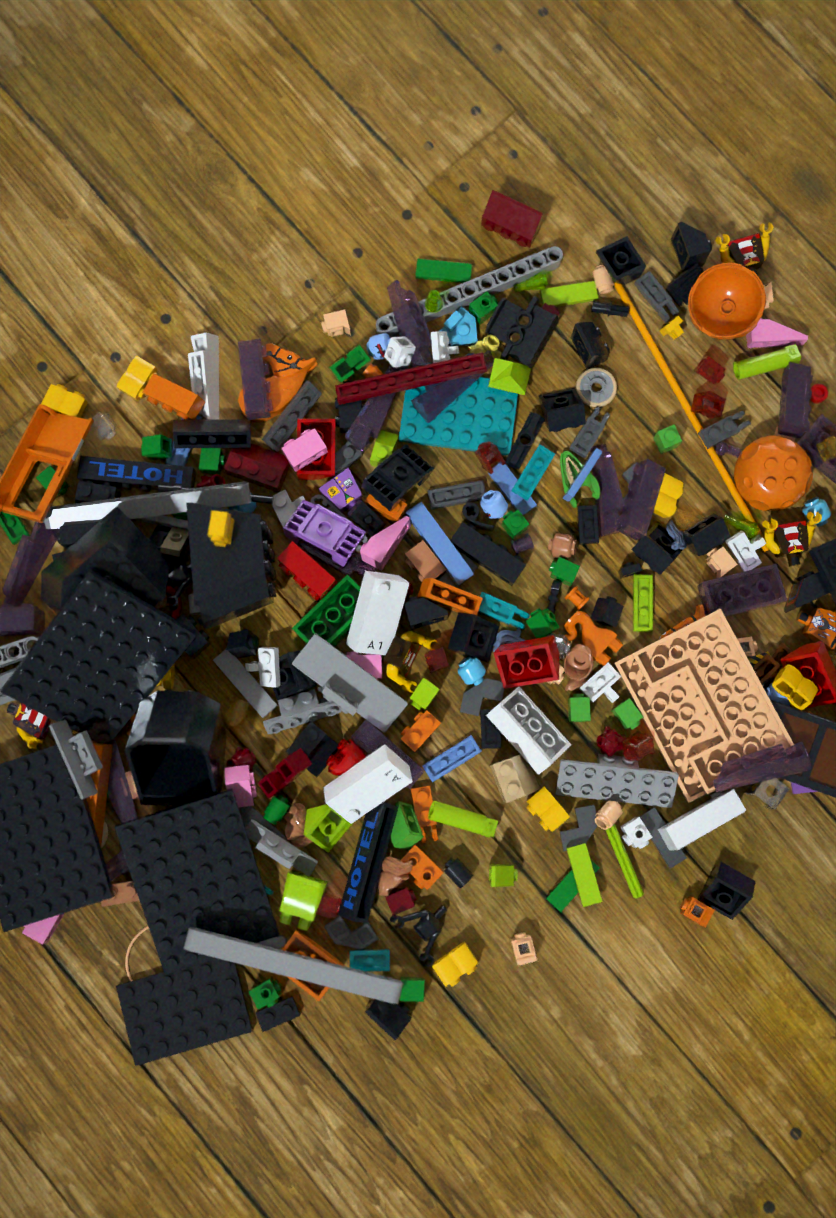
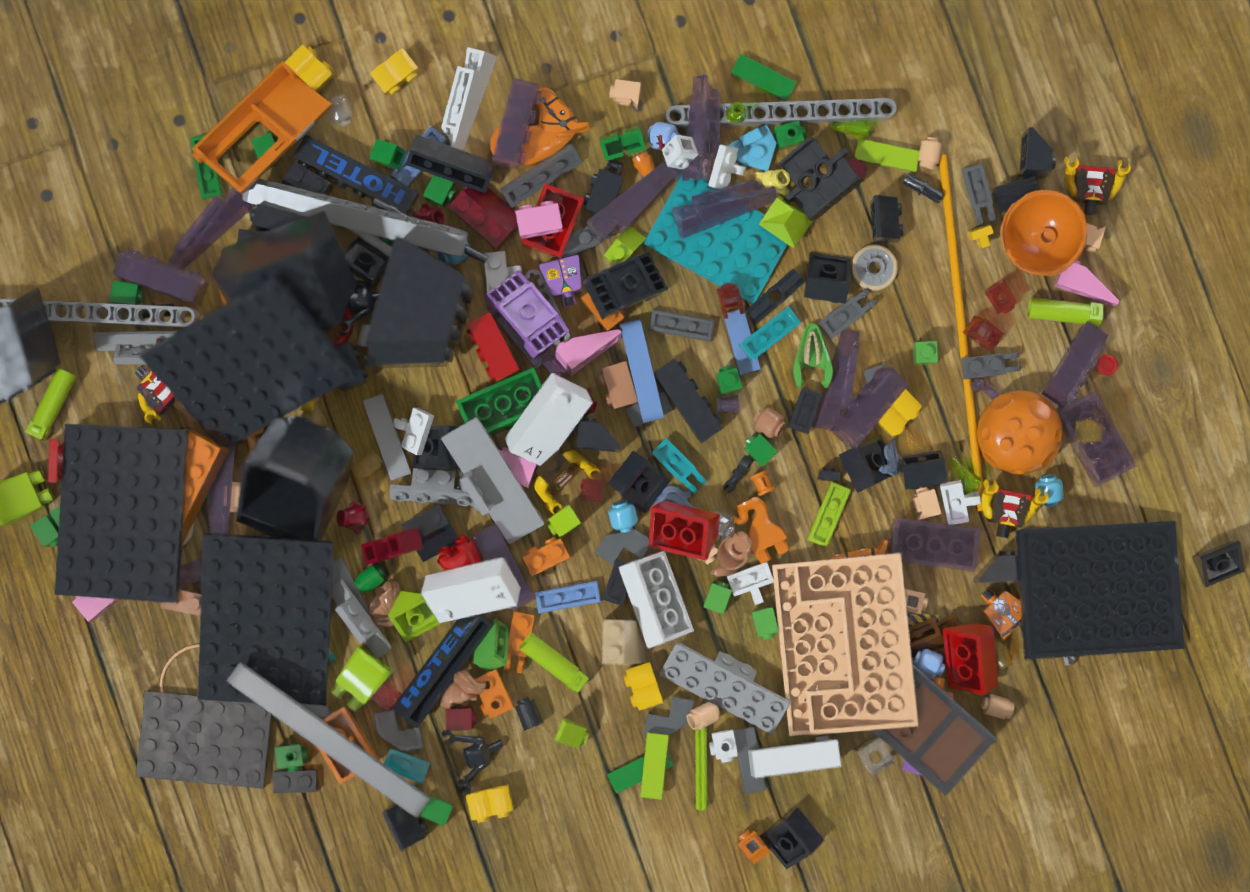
camera: 25 degrees right, 5 degrees up
light grey bracket [49,720,103,799] -> none
orange brick [142,373,205,420] -> none
dark tan plate [160,526,189,557] -> none
yellow brick [207,510,235,547] -> none
bright pink brick [225,765,257,807] -> none
black brick [226,629,260,659] -> none
dark red tile [335,352,487,405] -> none
black plate [347,500,386,537] -> none
orange brick [418,578,482,616] -> none
black panel [462,503,495,531] -> none
light blue head [480,490,508,519] -> none
dark red slope [481,190,543,248] -> none
light nougat window [511,932,537,966] -> none
green brick [526,608,560,639] -> none
medium blue tile [563,448,602,502] -> none
black brick [591,596,624,628] -> none
black slope [596,236,646,285] -> none
dark red rock [597,726,627,757] -> none
clear red brick [622,731,655,761] -> none
clear purple wedge [713,742,811,792] -> none
yellow brick [772,664,818,710] -> none

